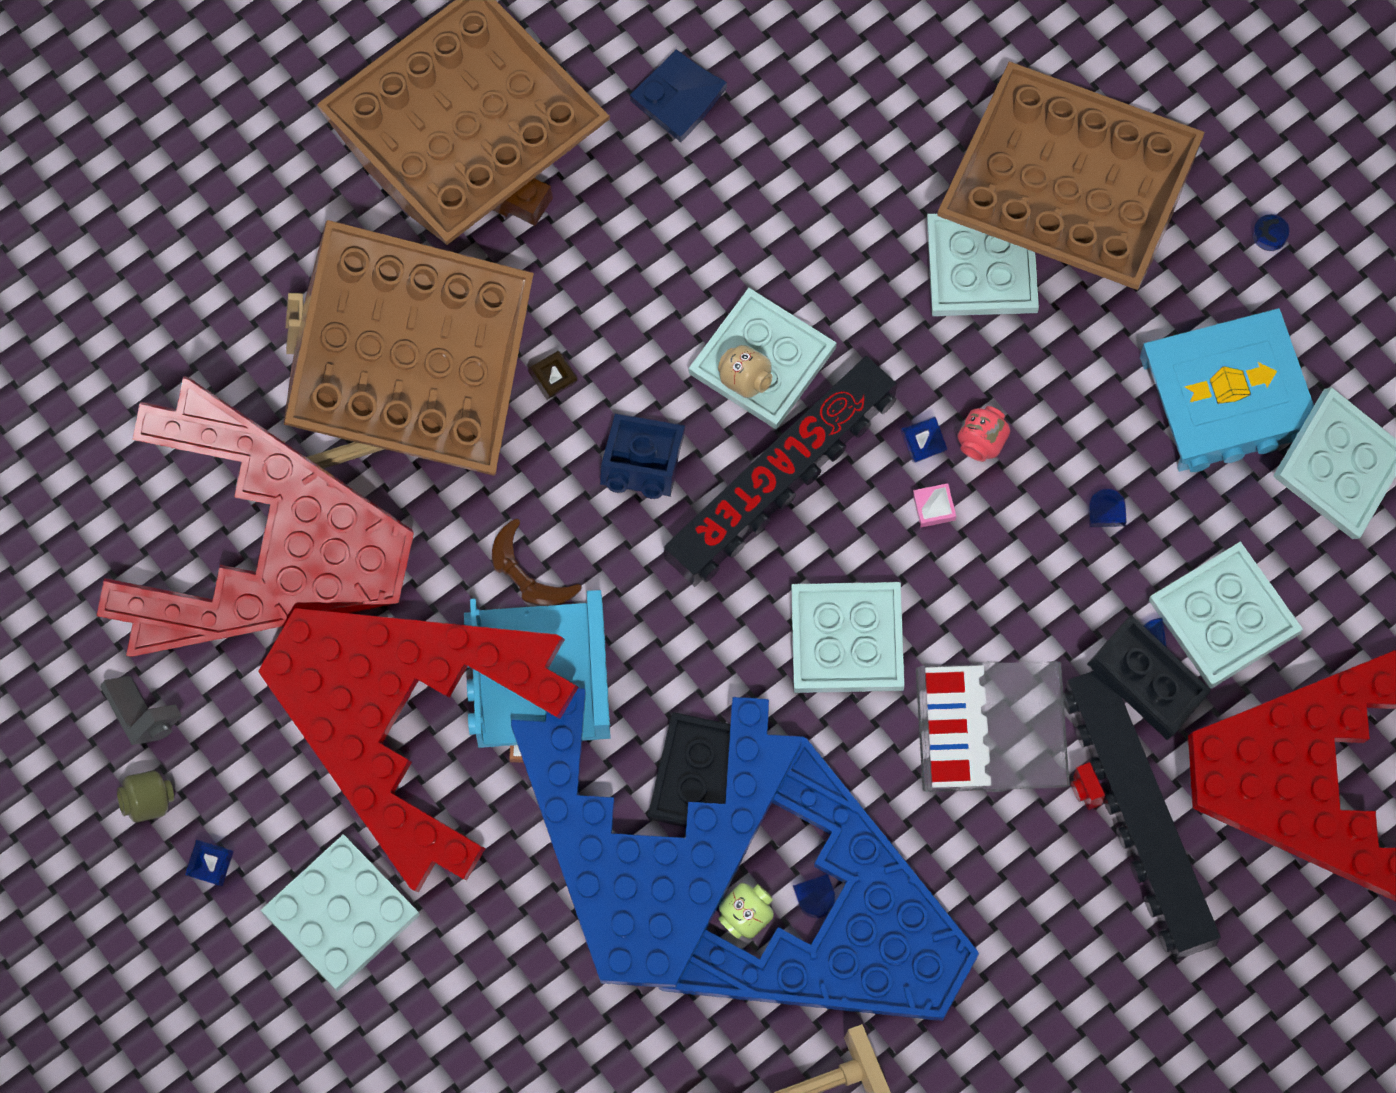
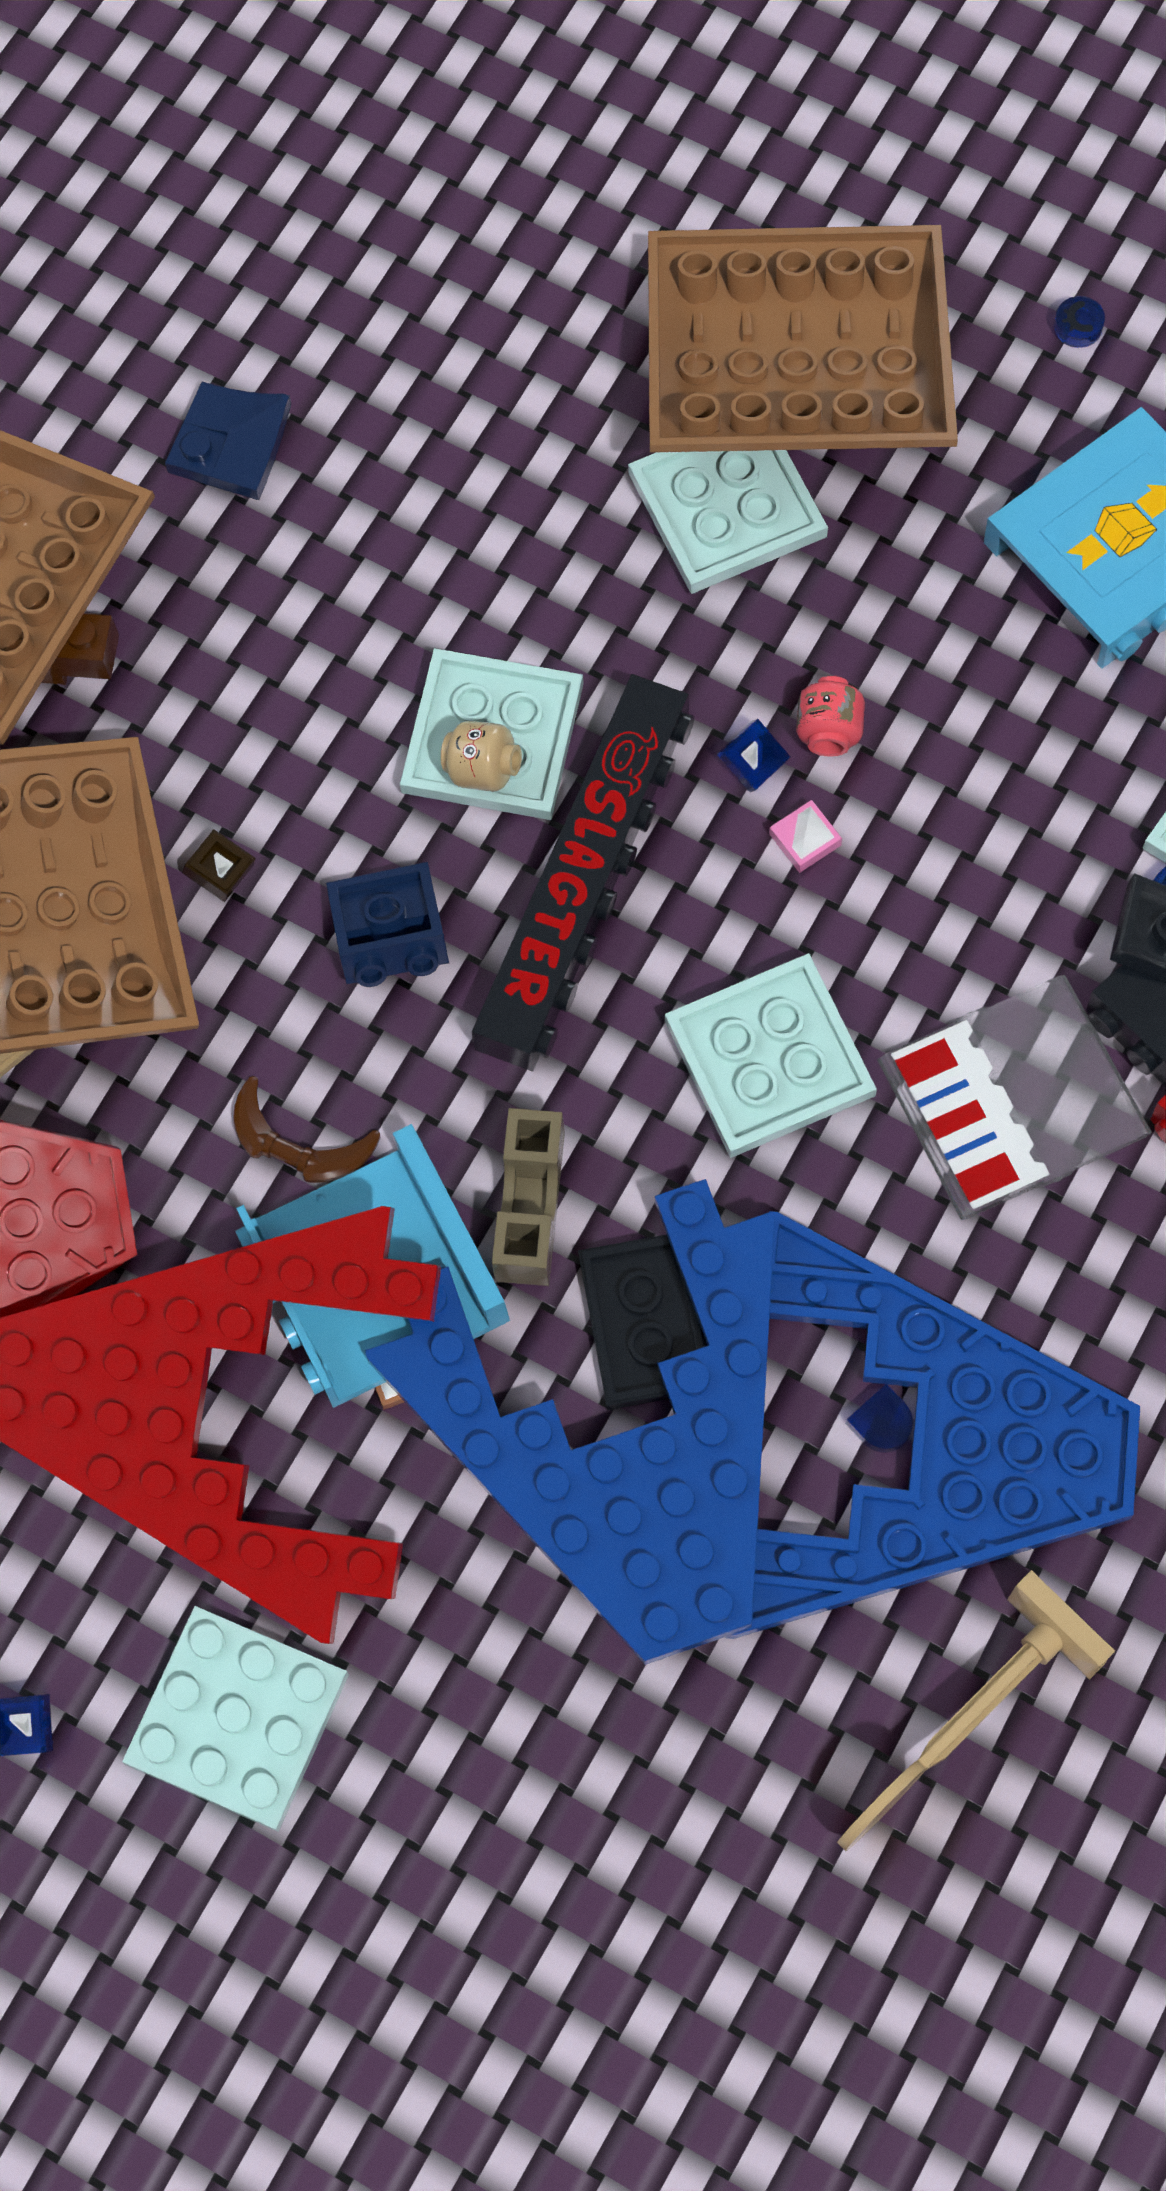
camera: 20 degrees left, 0 degrees up
yellowish green head [718,883,774,939] -> none
clear blue tile [1088,489,1127,527] -> none
none -> dark tan arch [492,1108,565,1286]

